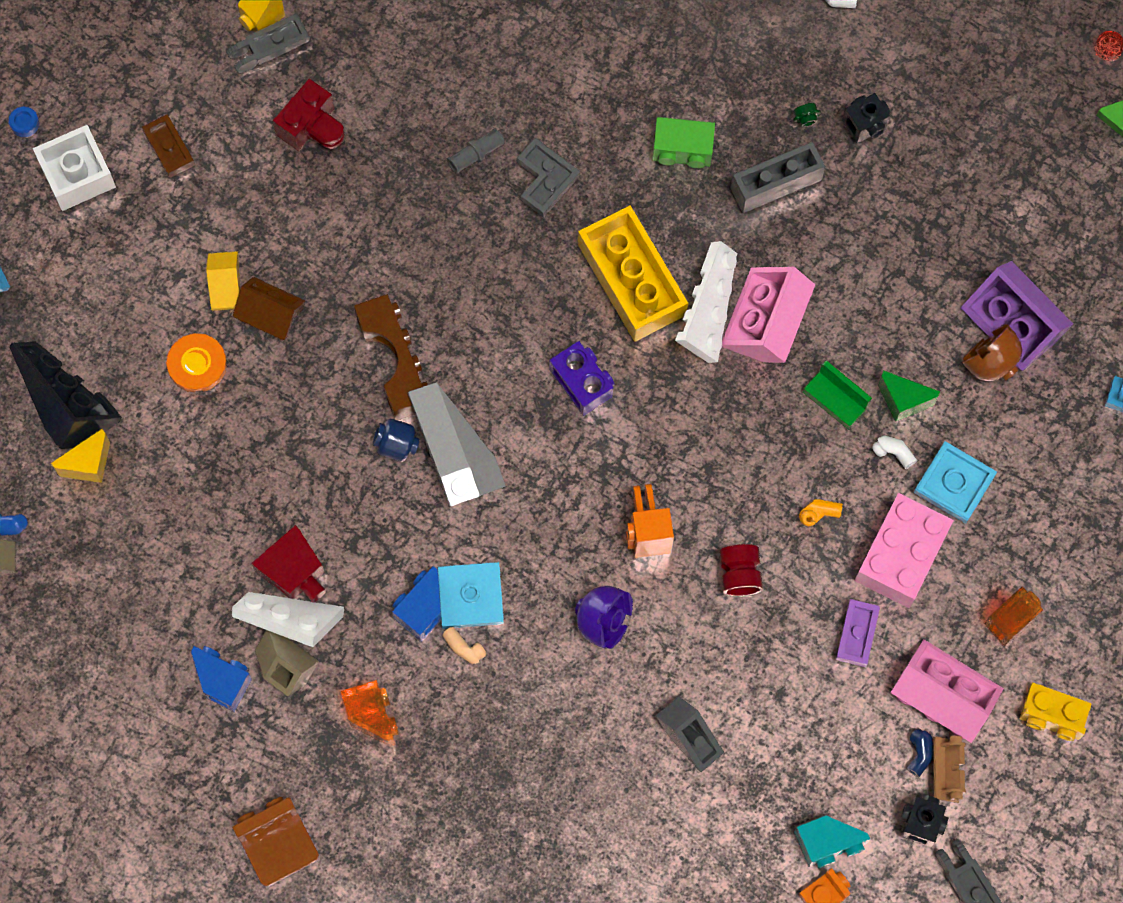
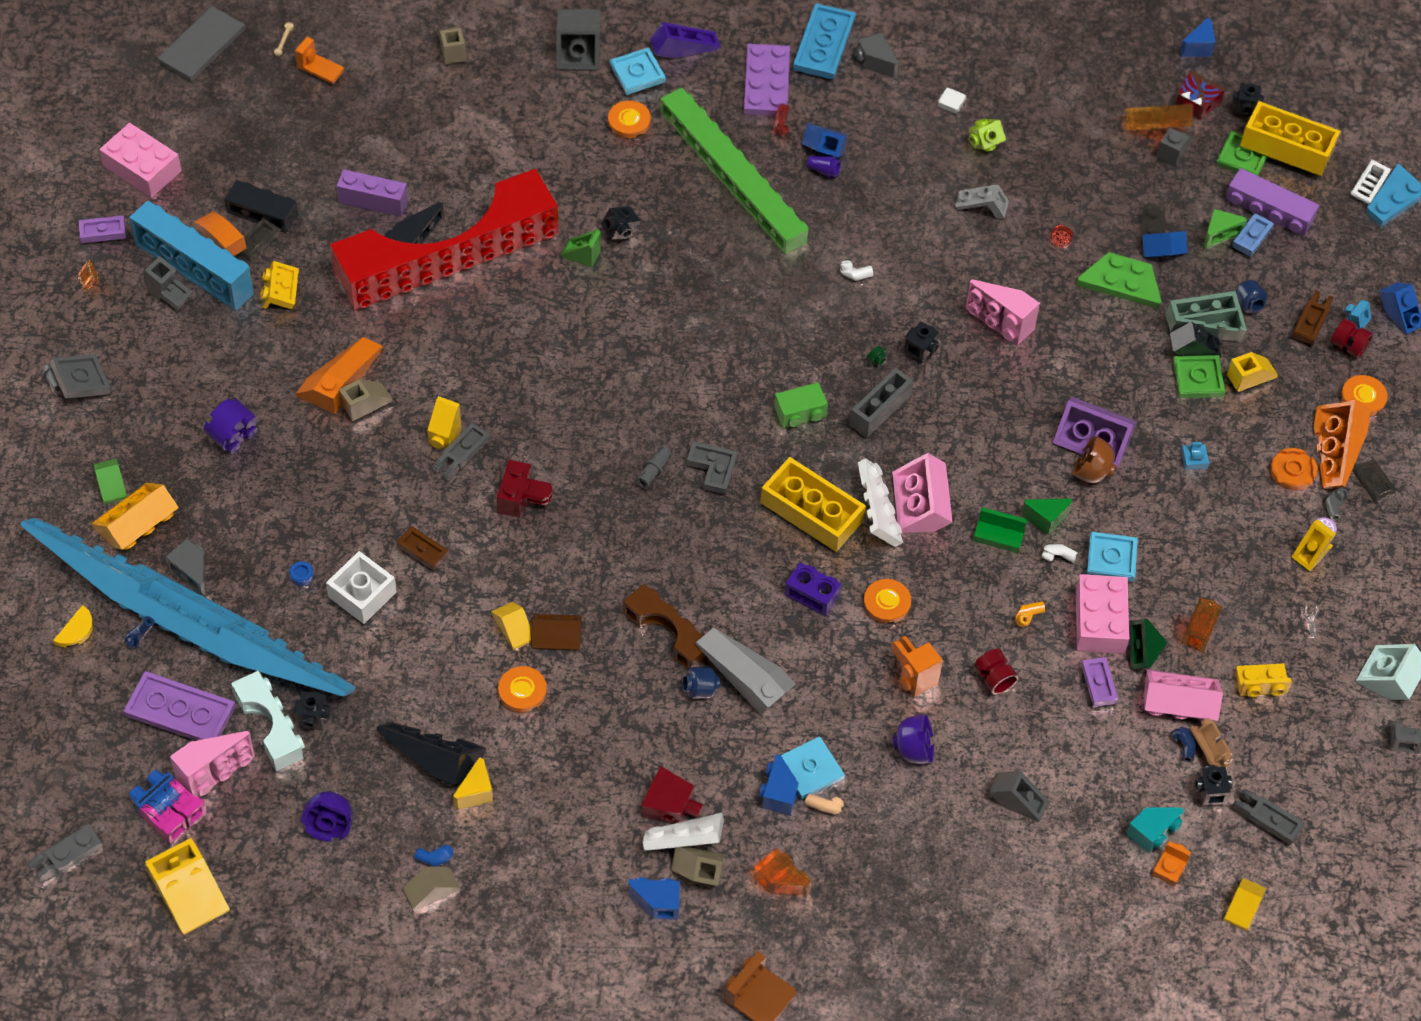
camera: 25 degrees left, 15 degrees down
none -> orange tile [864,579,911,624]
none -> bright pink slope [966,279,1040,346]
none -> dark green slope [1129,619,1167,669]

